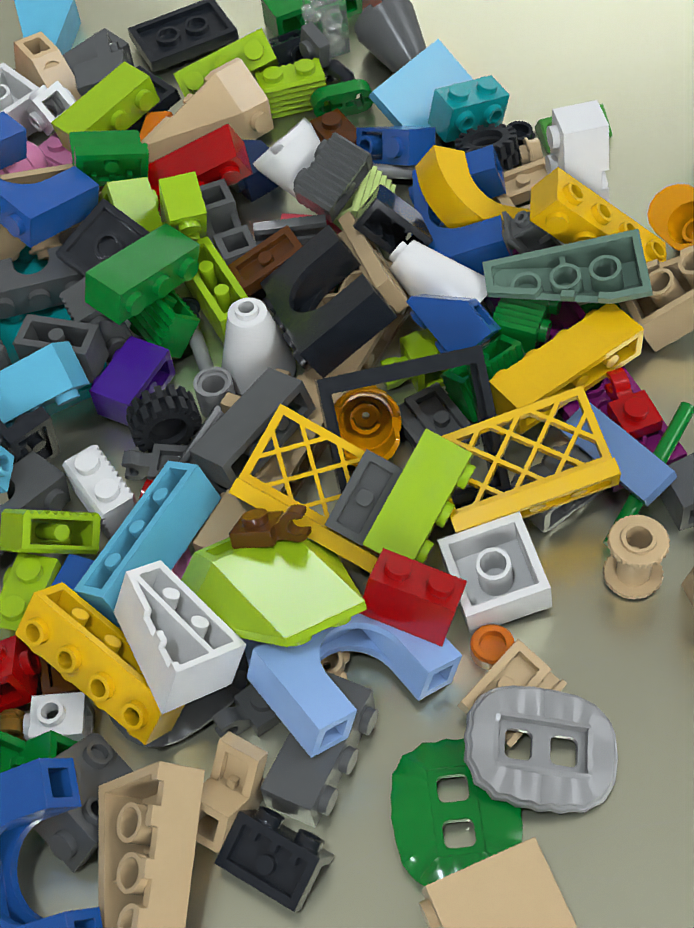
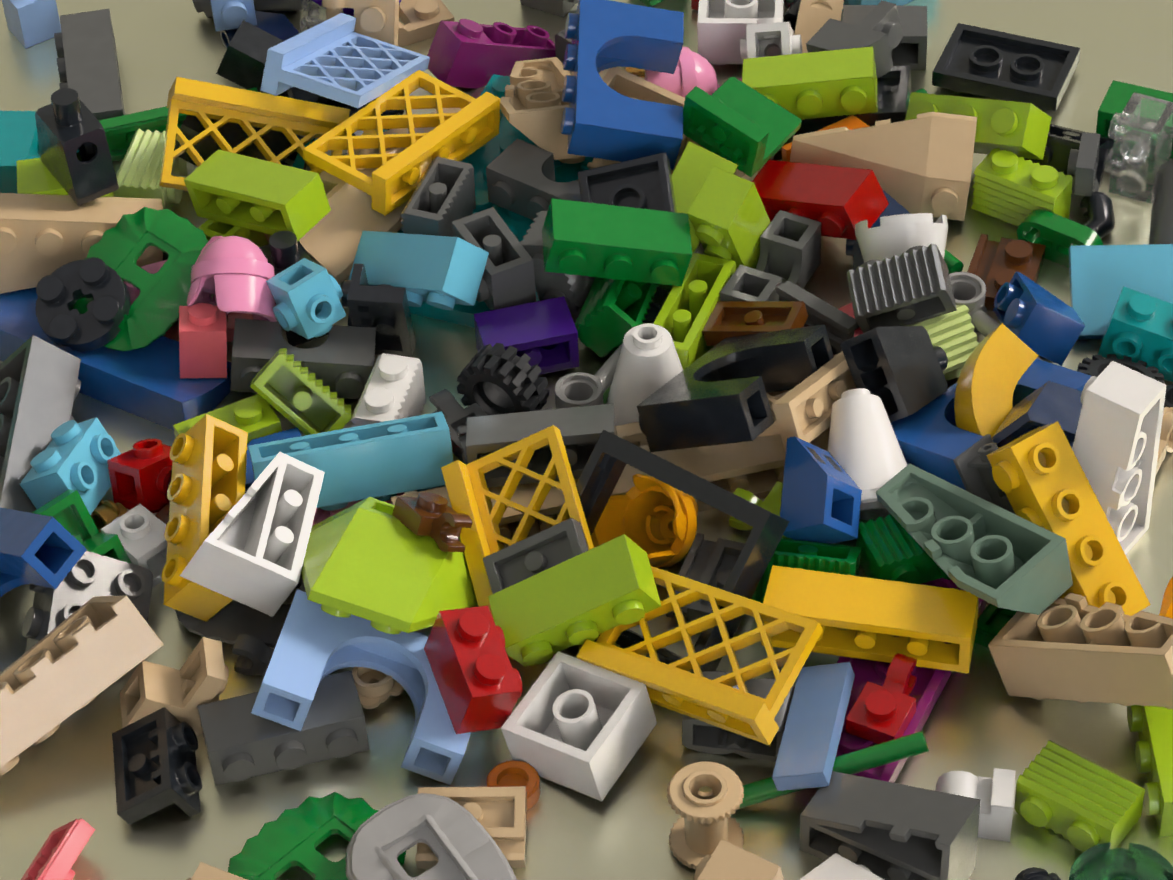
camera: 45 degrees right, 10 degrees down
none -> dark blue slope [992,381,1082,448]

